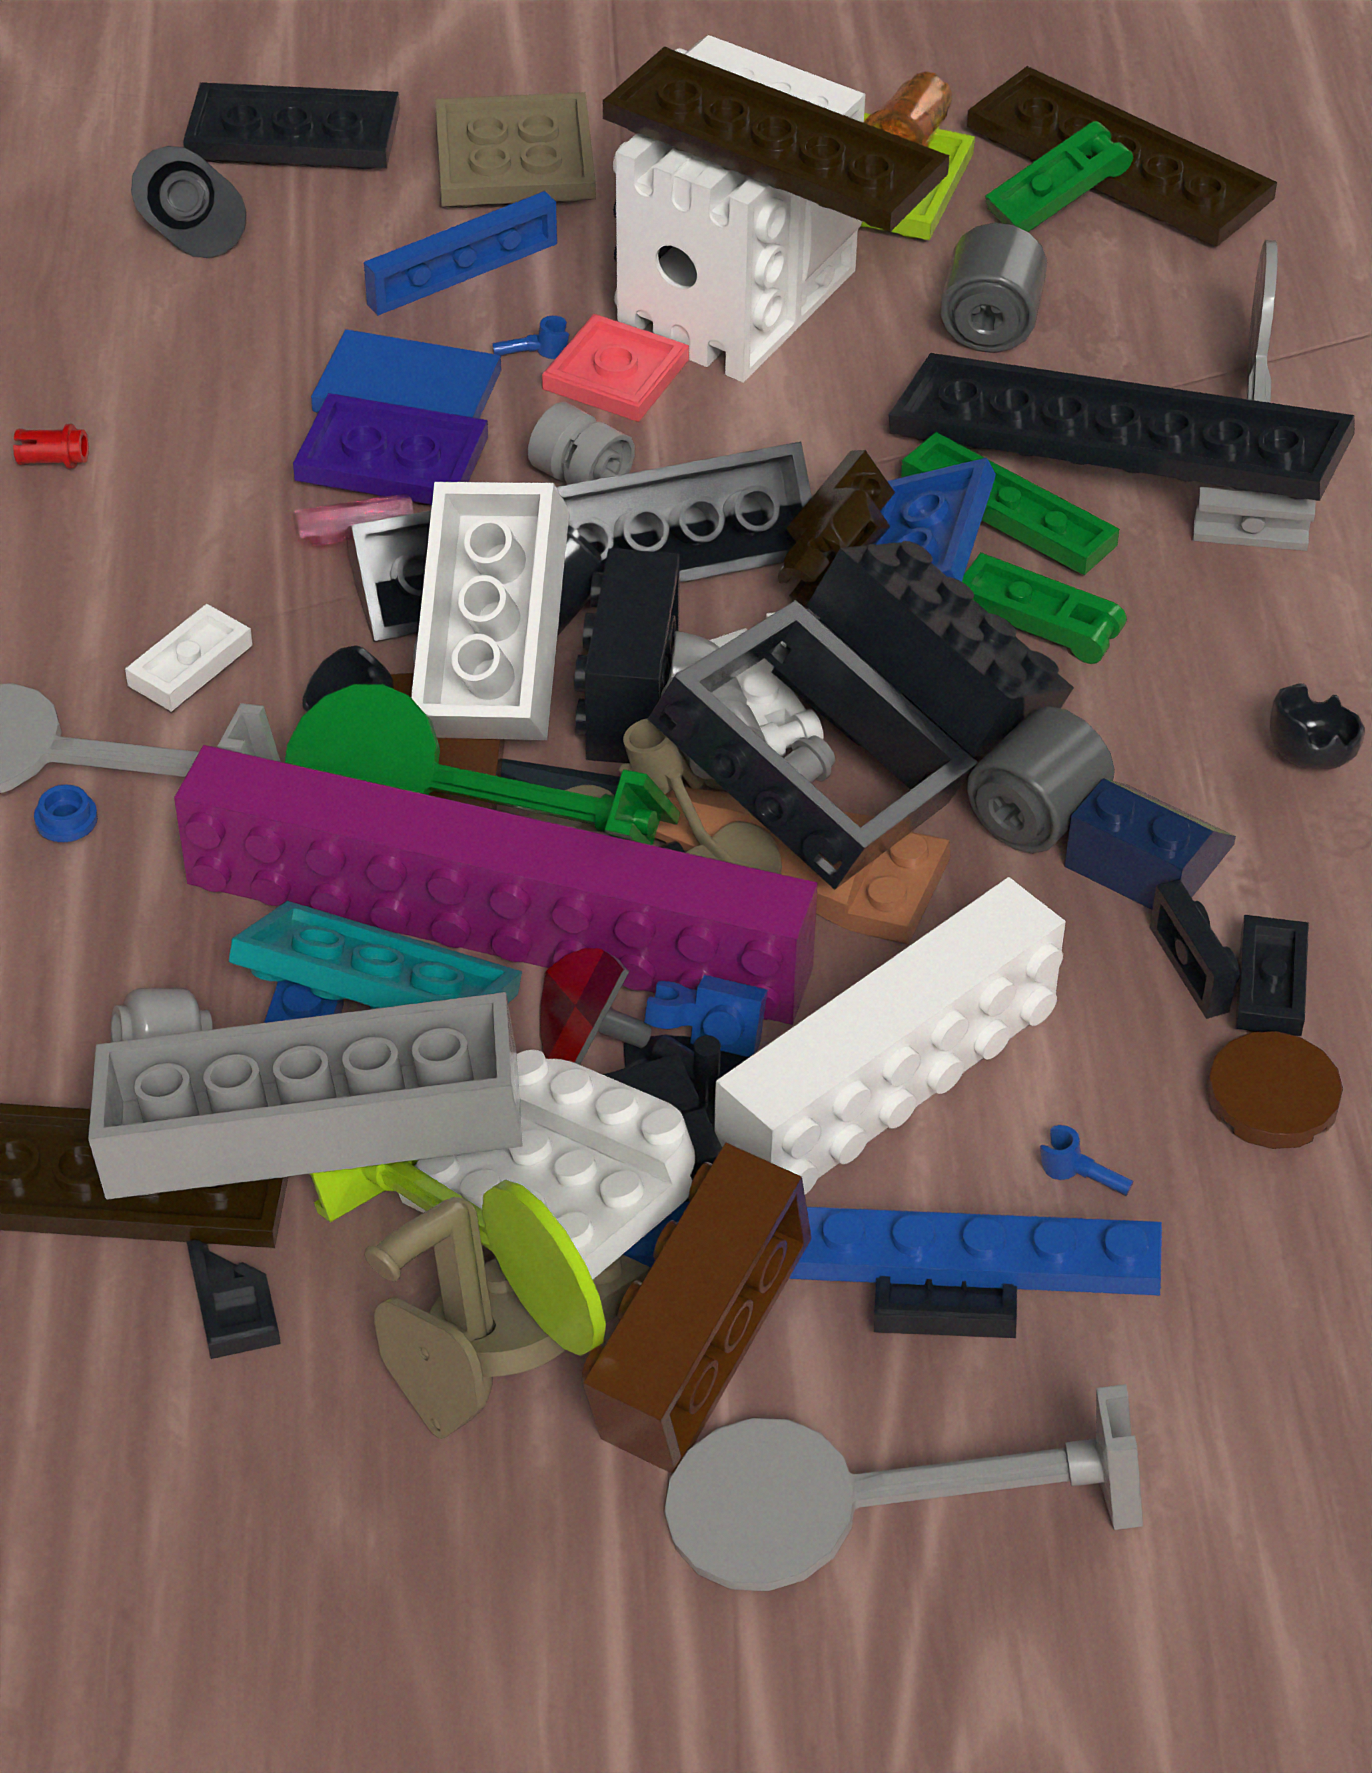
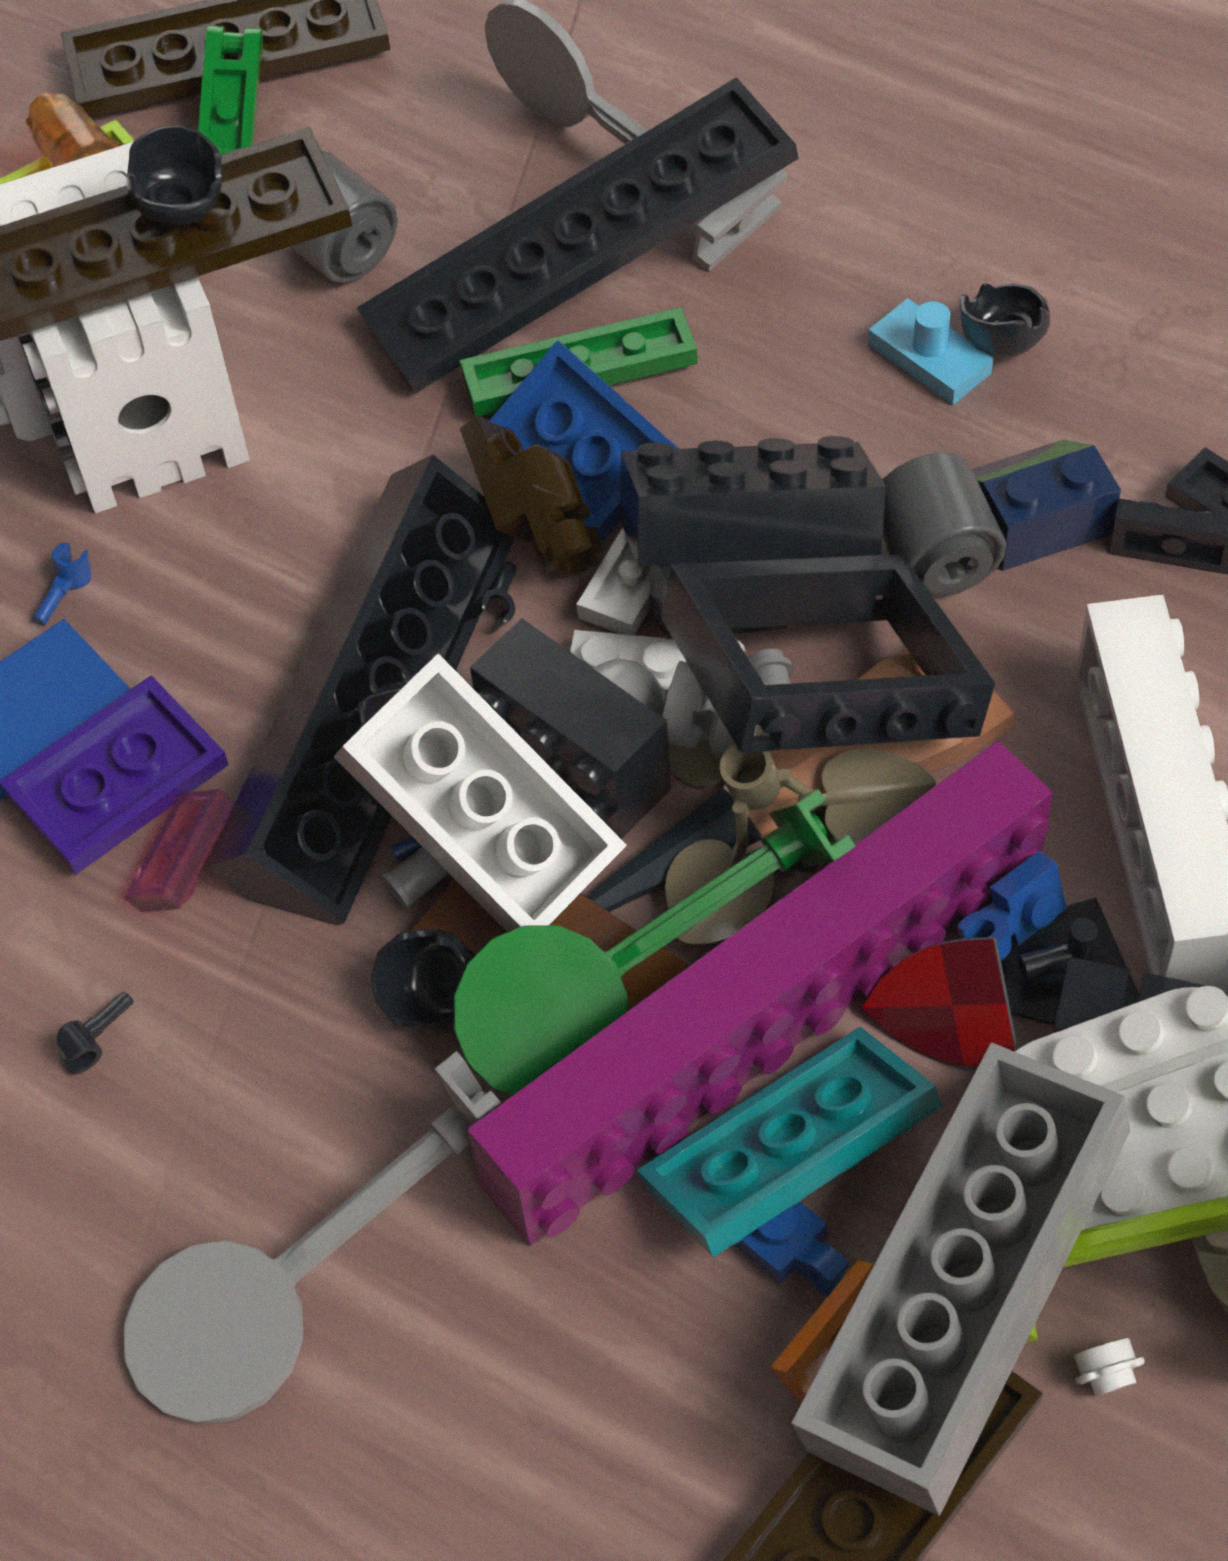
camera: 50 degrees left, 10 degrees up
blue plate [34,785,98,842] -> none
light grey head [111,987,213,1043] -> none
white plate [125,604,253,712] -> none
black tile [187,1239,281,1359] -> none
light grey wheel [528,401,635,485] -> none
coral tile [542,314,689,422] -> none
green plate [962,553,1127,664] -> none
none -> black hand [57,991,134,1074]
none -> black hair [127,125,222,227]
none -> black hand [469,562,517,632]
none -> medium azure tile [868,298,993,406]
none -> white plate [1074,1338,1145,1396]

